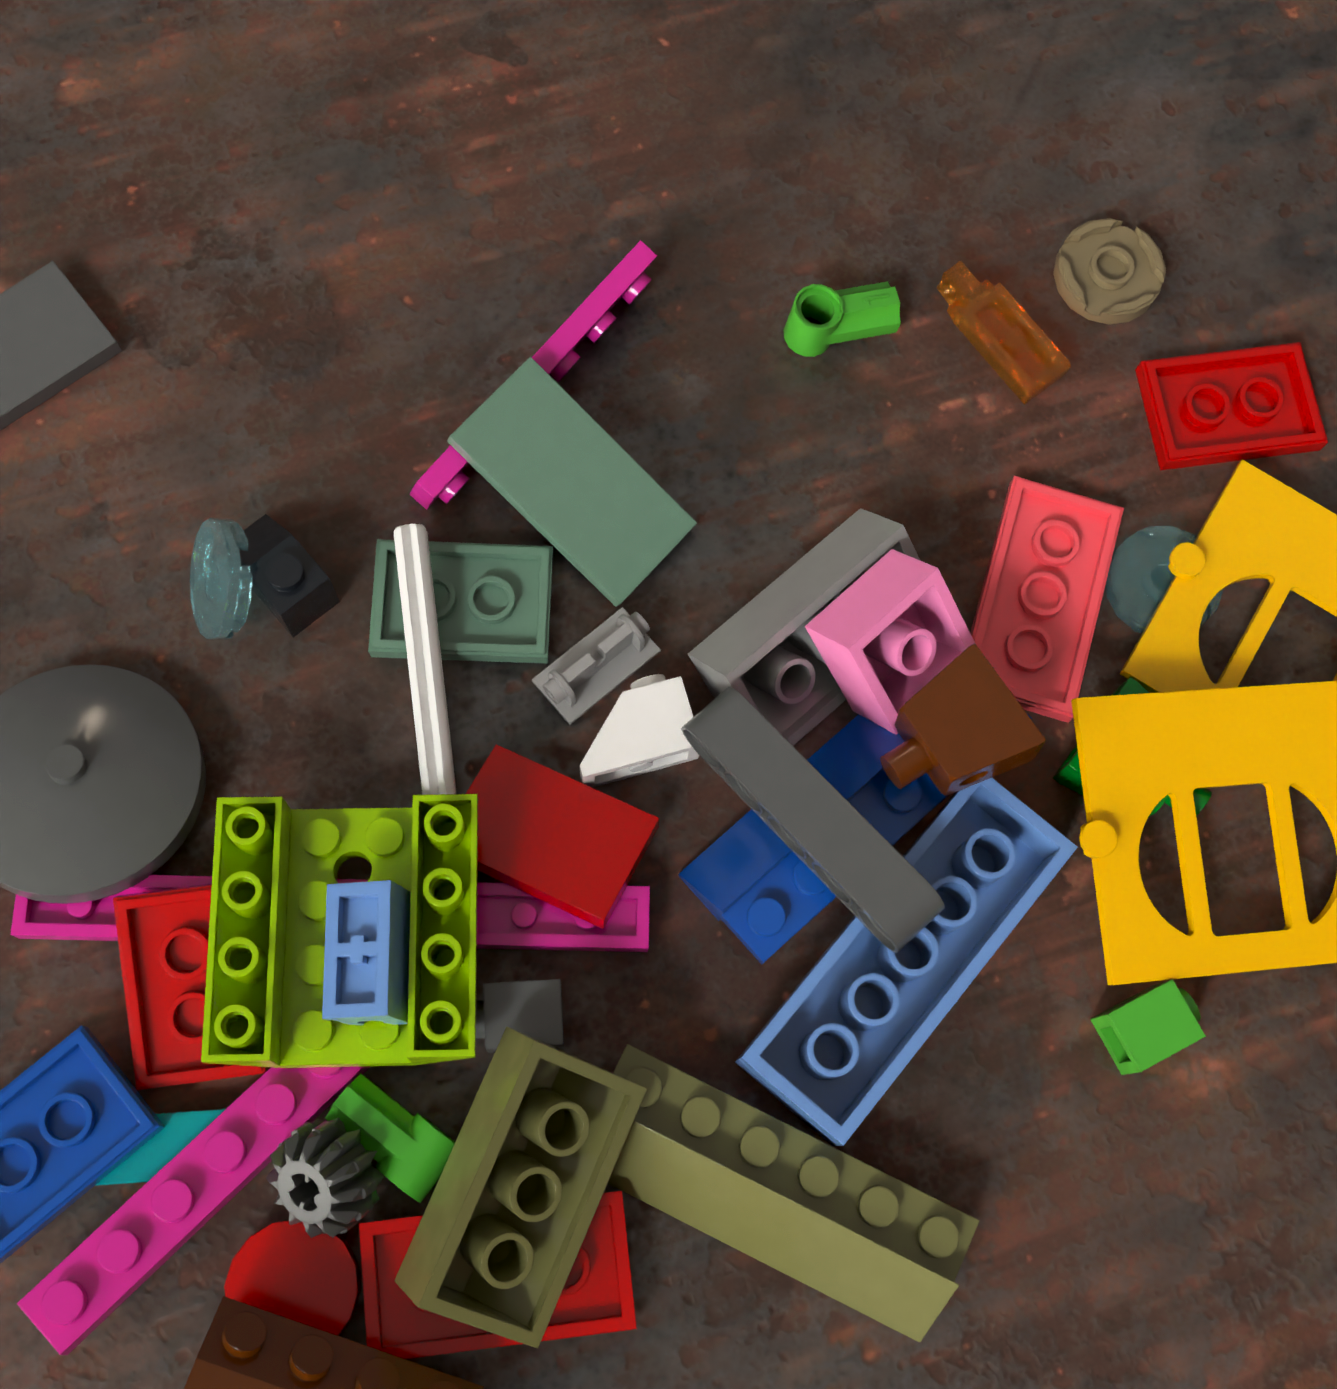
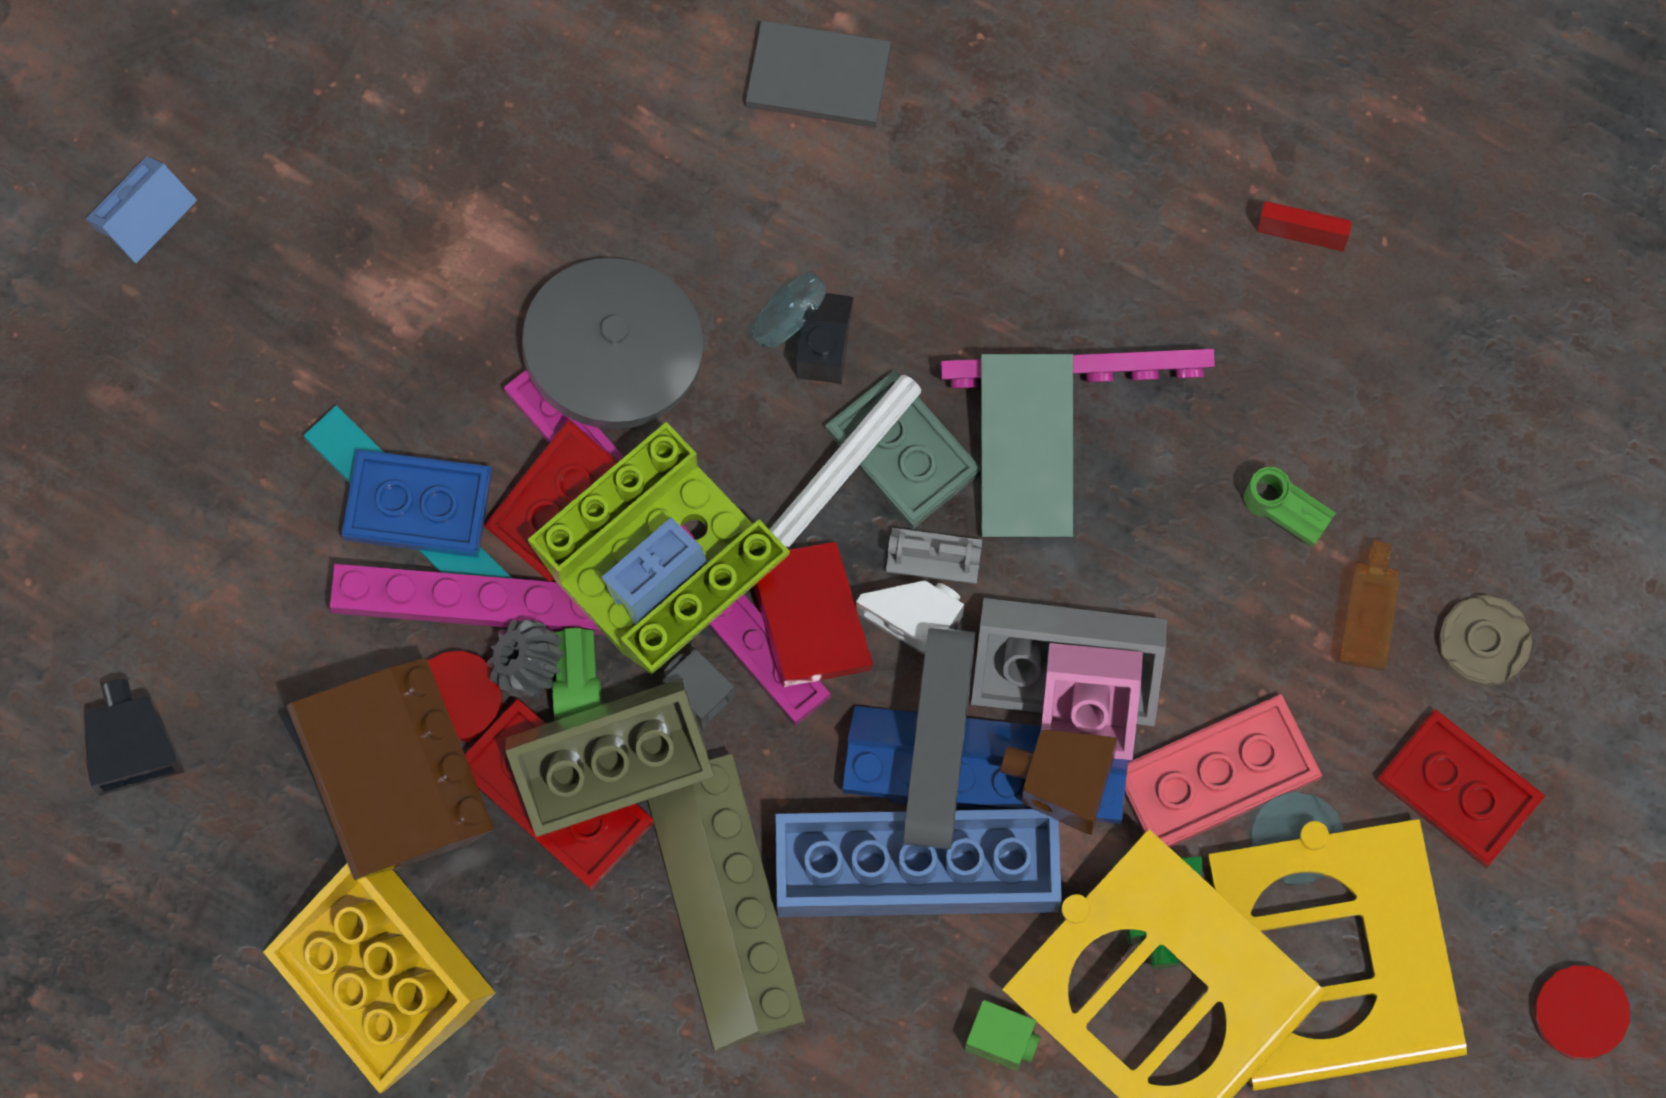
camera: 60 degrees right, 0 degrees up
none -> red tile [1257,201,1352,252]

